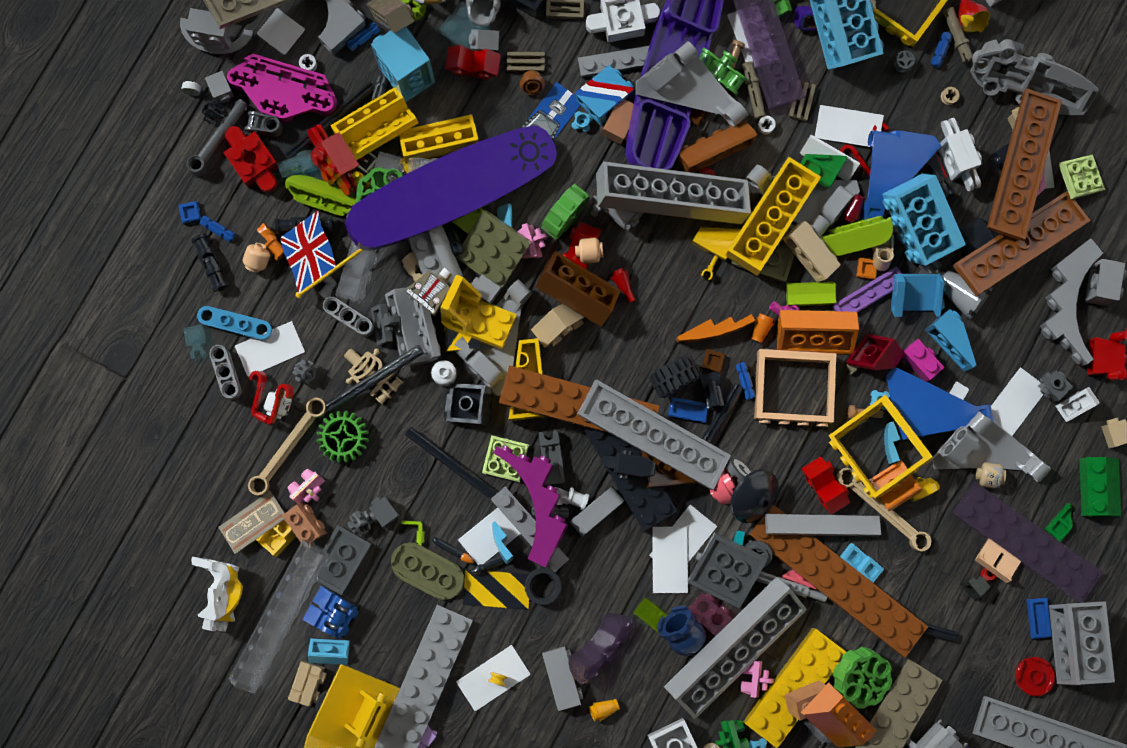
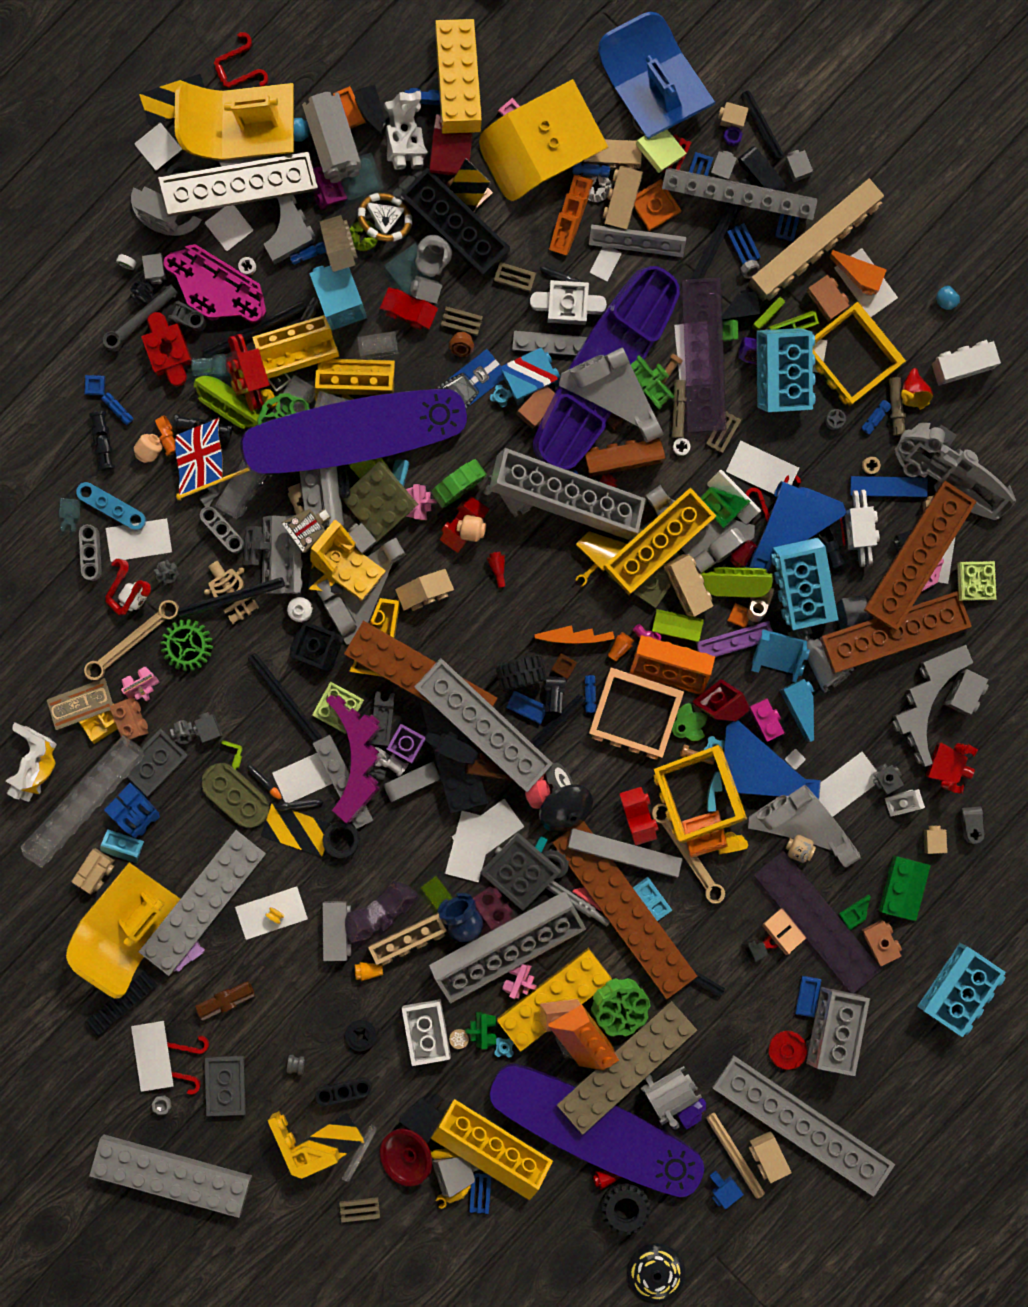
camera: 20 degrees right, 5 degrees up
medium azure slope [492,521,513,564] -> none
reddish brown brick [536,251,621,327] -> none
none -> clear brick [357,331,399,360]
none -> tan brick [368,913,447,966]
none -> medium lavender head [387,724,426,763]
none -> bright green plate [672,703,708,741]
none -> blue tile [850,476,928,497]
none -> nougat brick [861,920,902,966]

